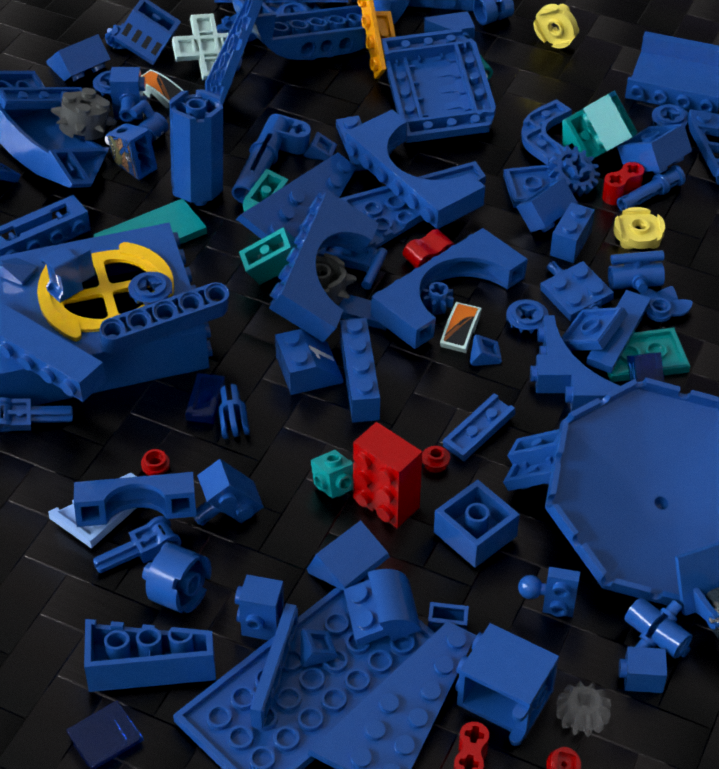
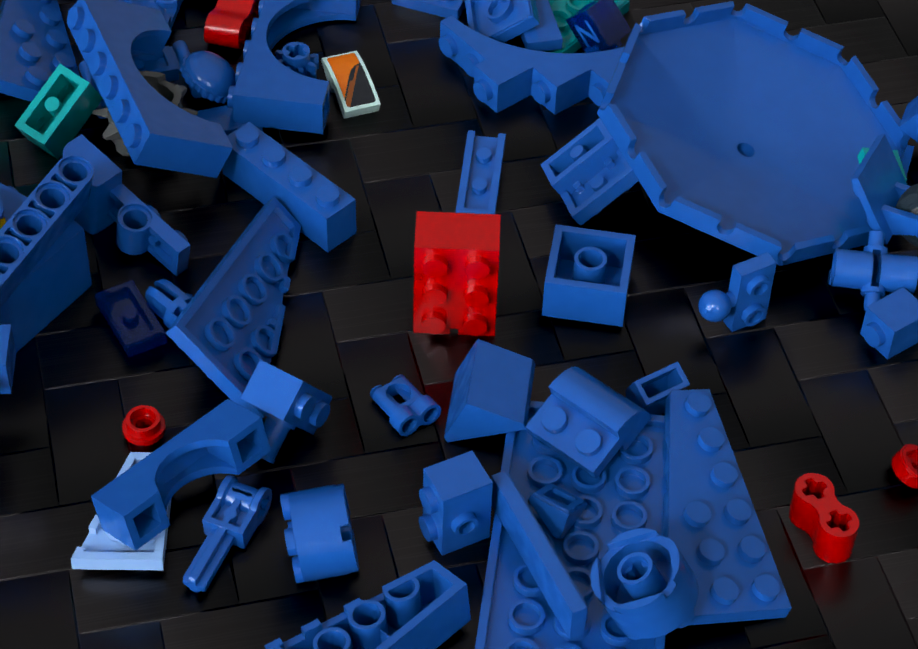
camera: 40 degrees left, 0 degrees up
blue slope [275,329,343,395] -> none
teal brick [311,450,353,498] -> none
blue container [455,623,559,746] -> none
blue slope [470,334,502,366] -> none
blue gear [506,299,549,334] -> none
clear gear [556,680,611,738] -> none
none -> blue plate [62,134,191,277]
none -> blue wing [166,197,301,418]
none -> blue hat [180,50,236,104]
none -> blue piece [370,374,441,436]
none -> blue brick [590,528,699,640]

